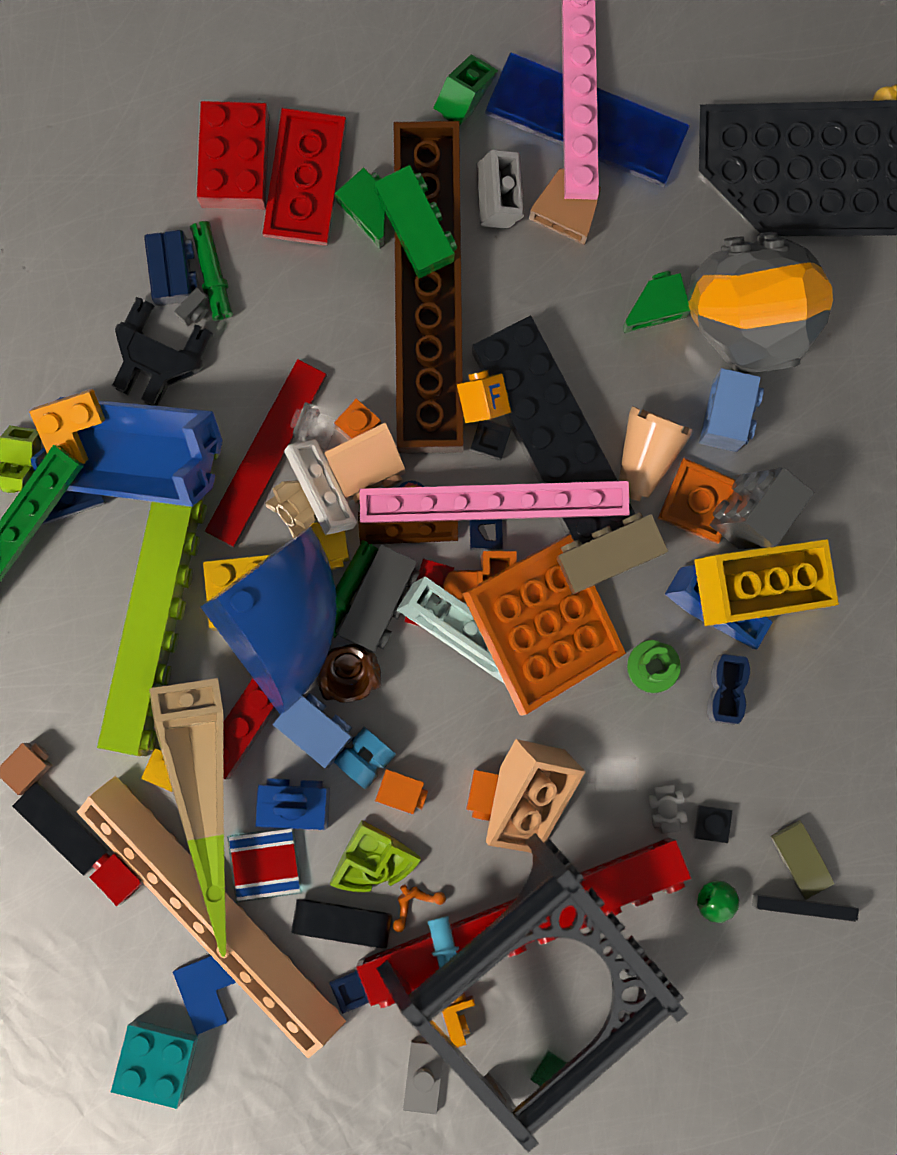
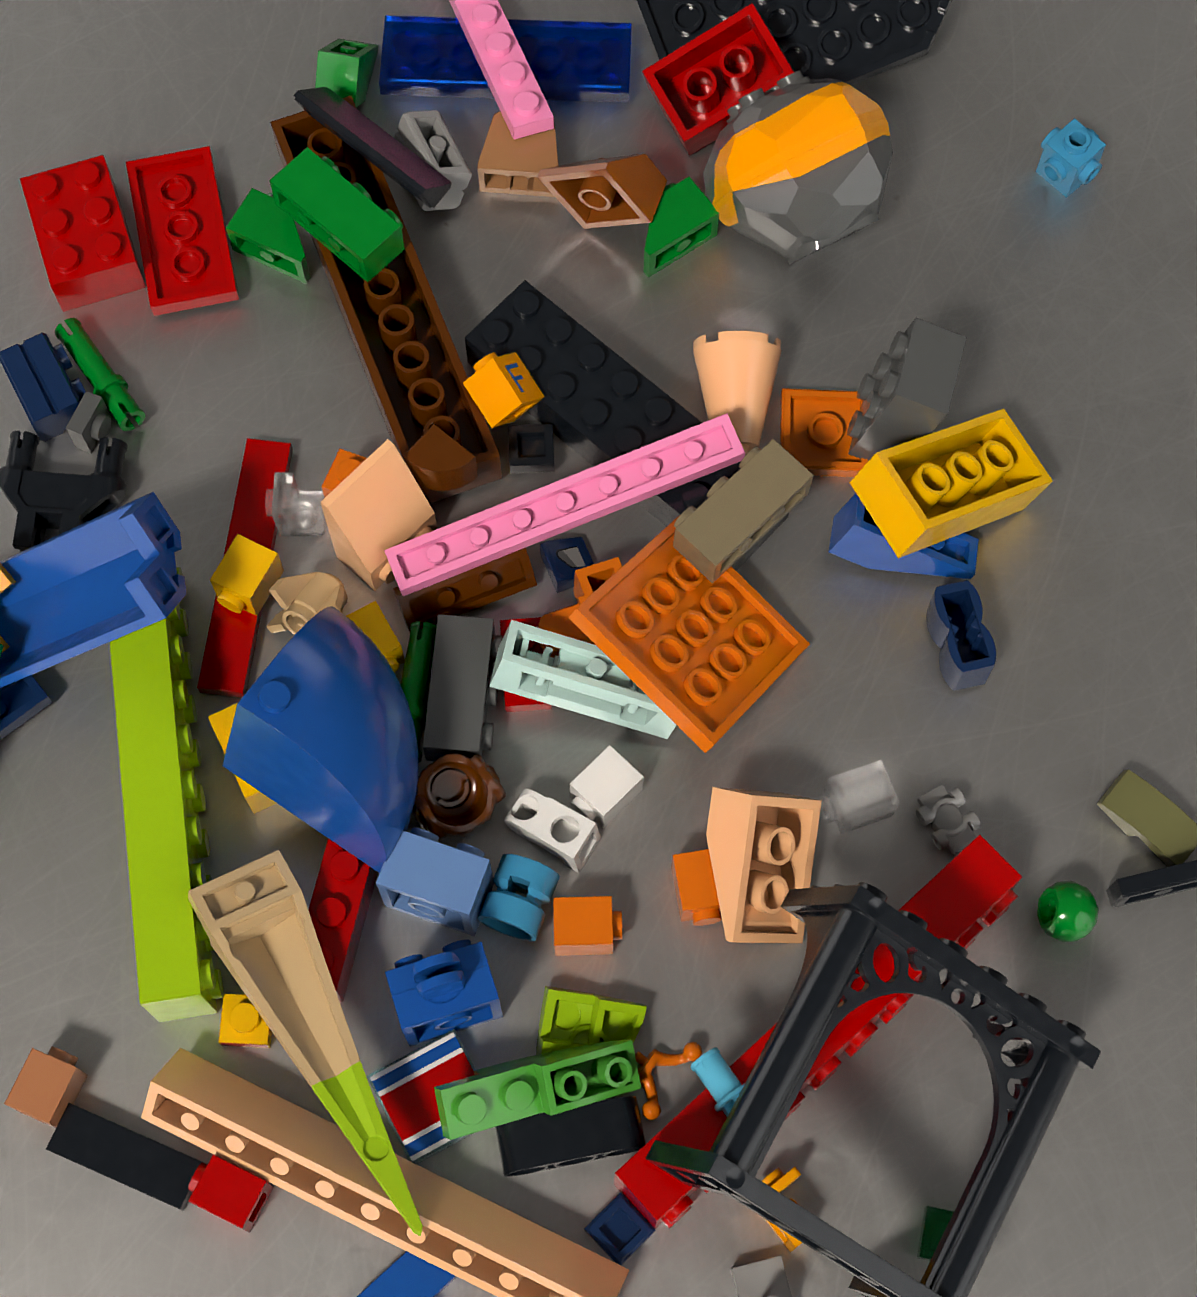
camera: 20 degrees left, 15 degrees down
white tile [284,439,357,535] -> none
bright green piece [627,640,681,693] -> none
black plate [693,805,733,843] -> none
medium blue brick [699,368,764,452] -> none
none -> yellow brick [210,534,284,616]
none -> black slope [293,87,452,208]
none -> reddish brown brick [403,424,478,491]
none -> bright green slope [434,1039,641,1140]
none -> white leg [504,788,601,873]
none -> dark orange slope [537,154,668,229]
none -> white brick [570,745,644,829]
none -> red brick [642,3,794,156]

